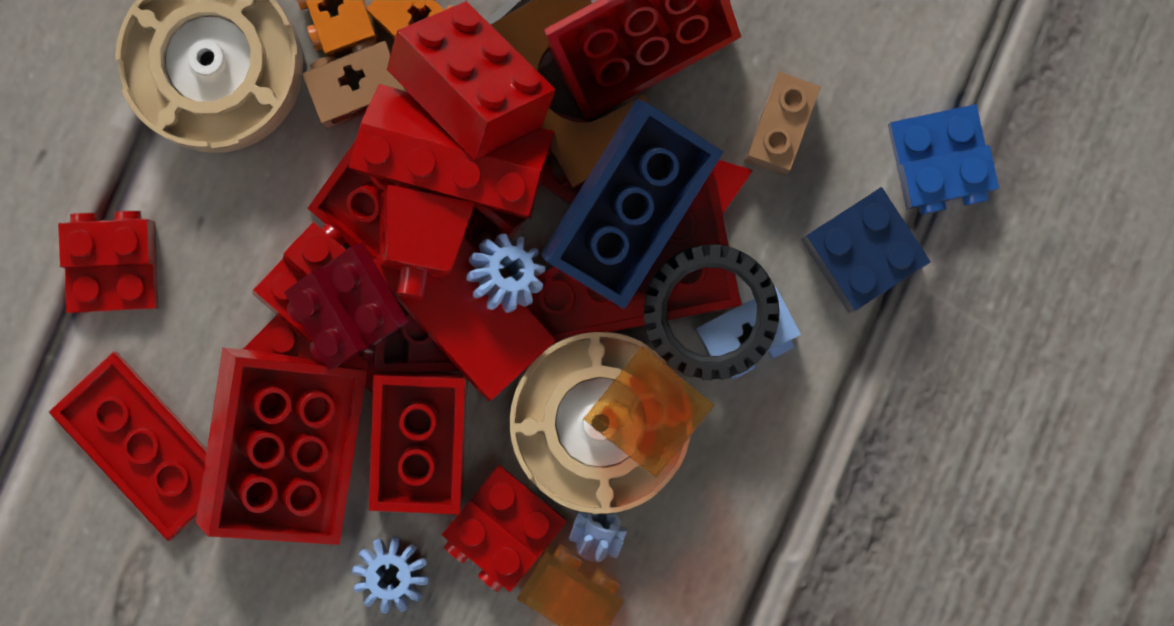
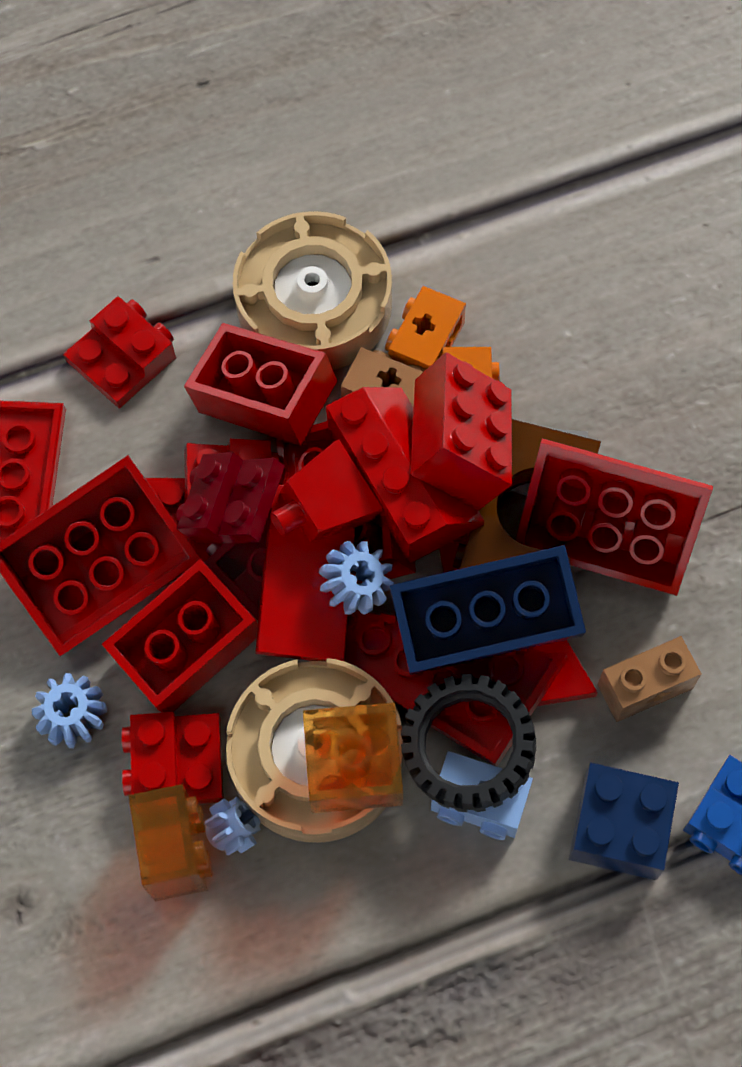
camera: 45 degrees right, 20 degrees down
none -> red brick [184,323,337,446]

